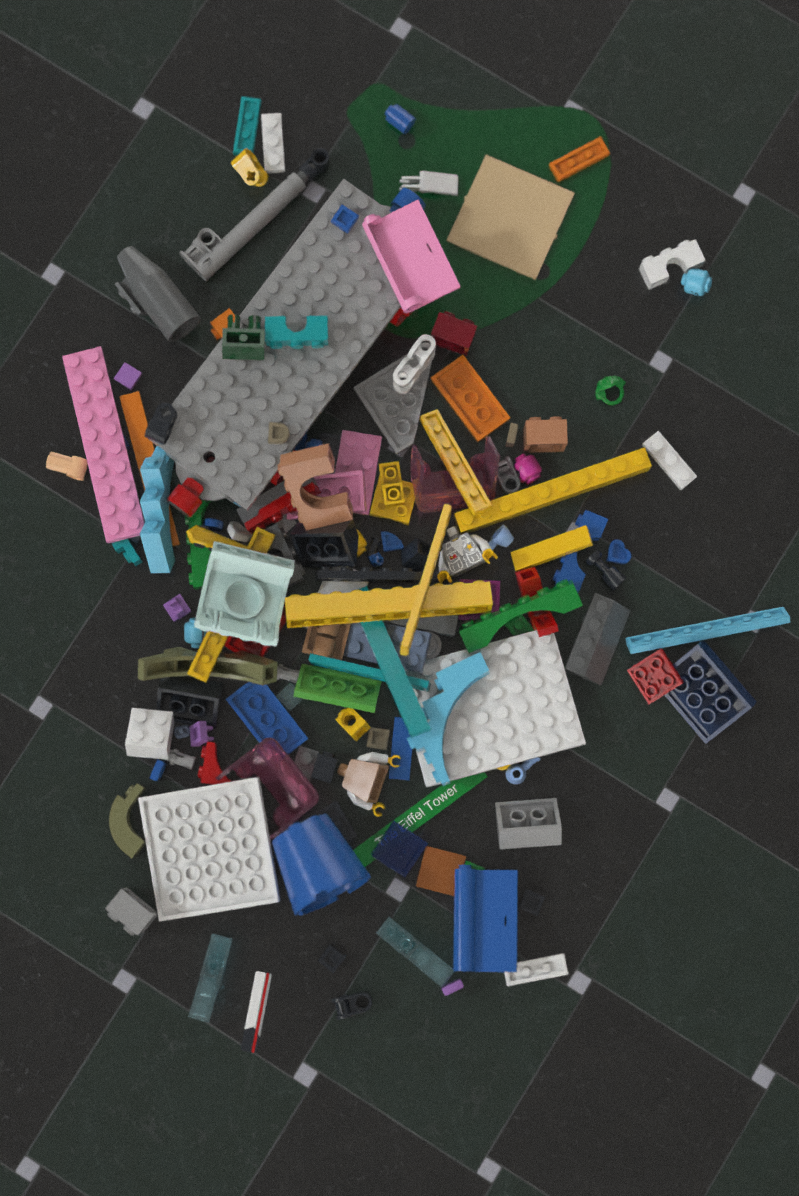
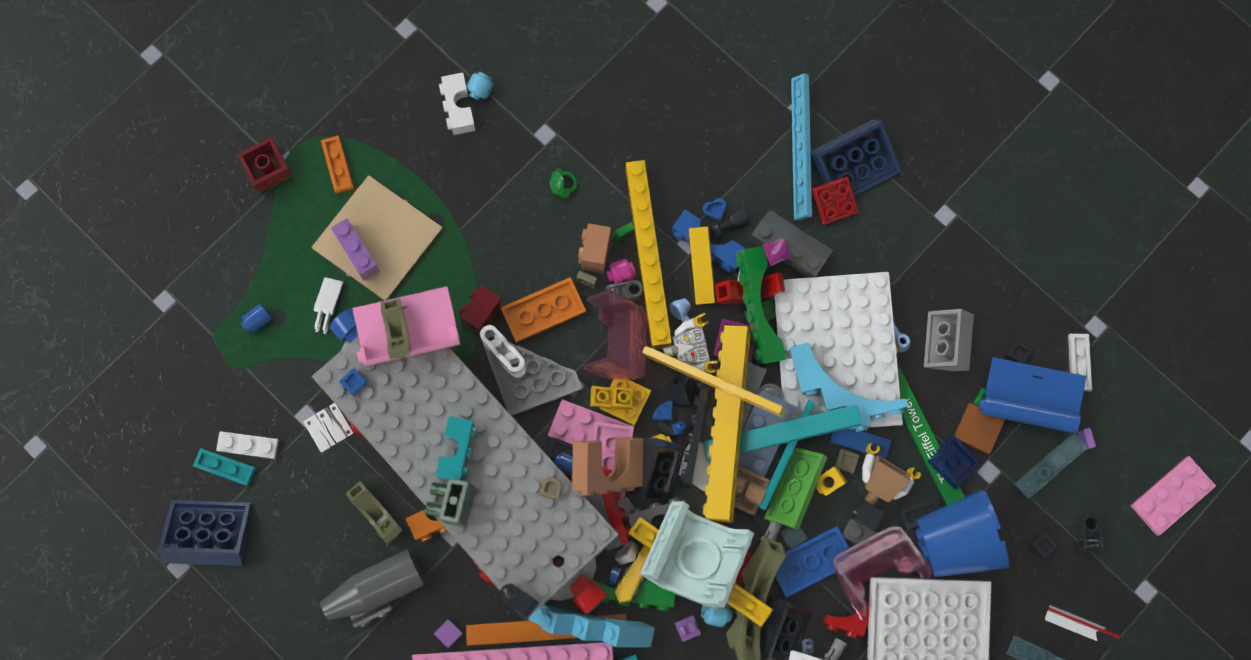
camera: 80 degrees left, 5 degrees down
light grey piece [179,148,330,281] -> none
medium lavender tile [189,721,214,747] -> none
yellow piece [231,148,268,187] -> none
yellow tile [419,409,492,516] -> none
white plate [642,431,697,490] -> none
none -> dark blue slope [158,500,251,566]
none -> dark red brick [237,137,293,193]
none -> white sticker [303,403,353,452]
none -> medium lavender brick [331,218,380,281]
none -> olive arch [346,481,402,544]
none -> olive arch [381,298,411,360]
none -> green tile [612,222,635,243]
none -> magenta piece [760,239,791,267]
none -> bright pink plate [1130,456,1216,536]

